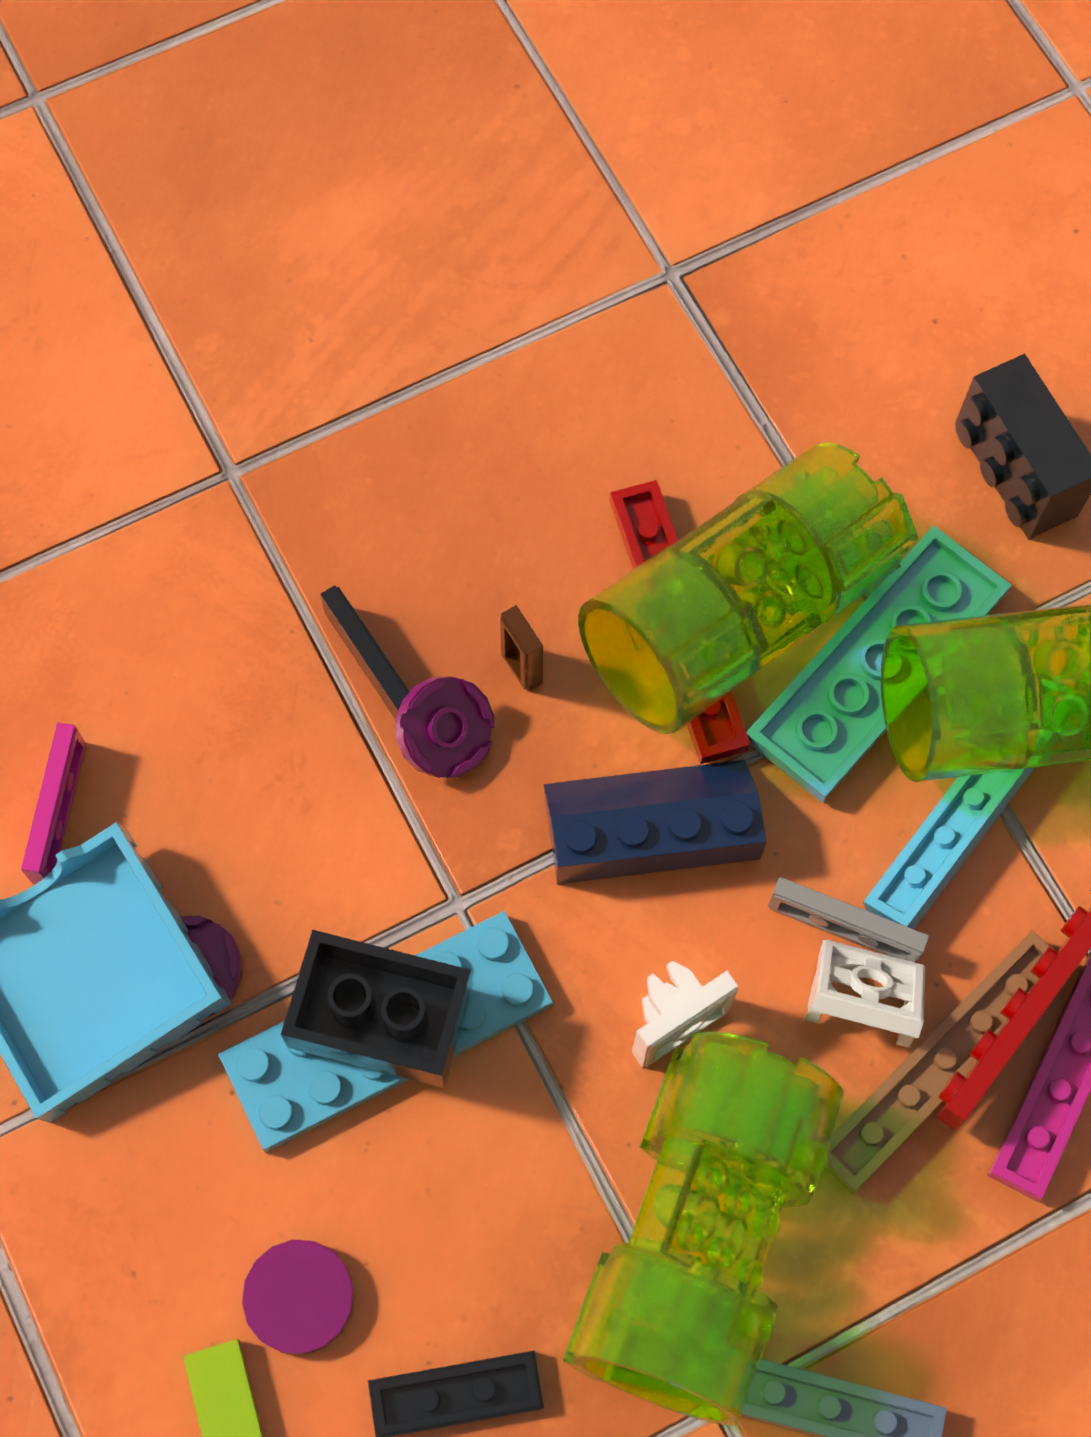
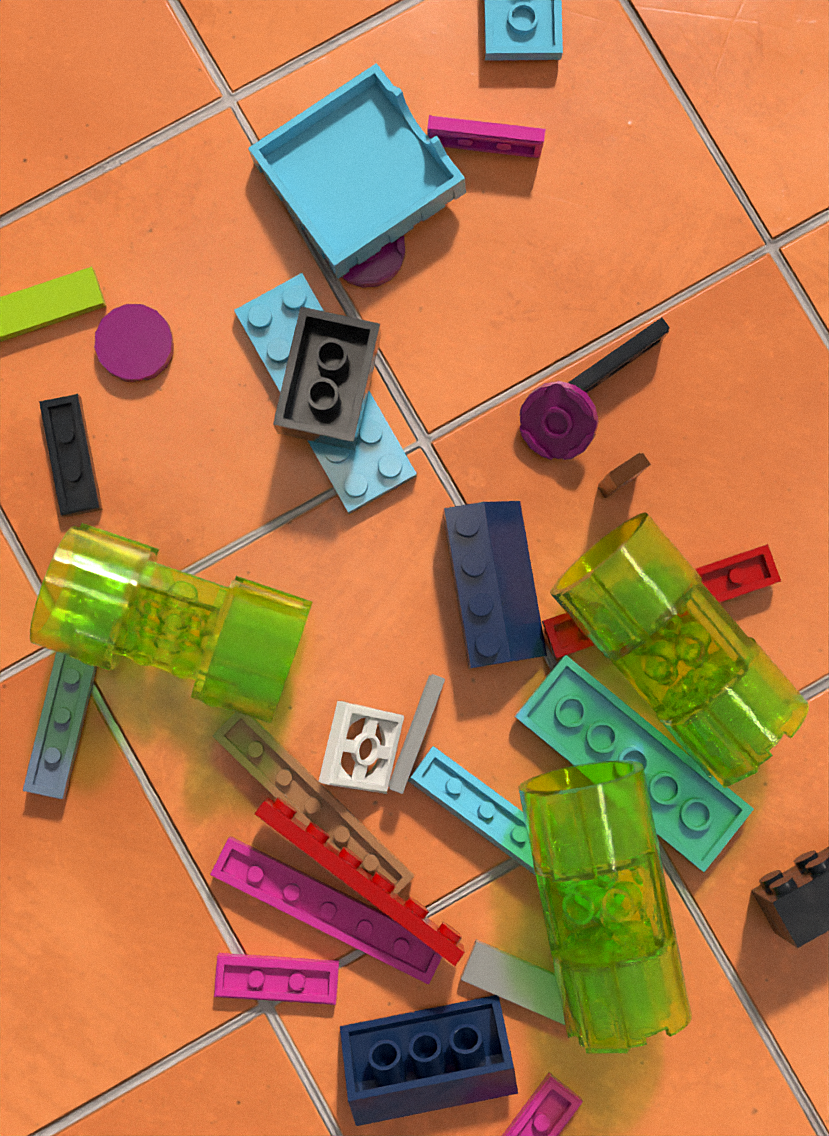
camera: 85 degrees right, 15 degrees up
white piece [632,961,738,1068] -> none

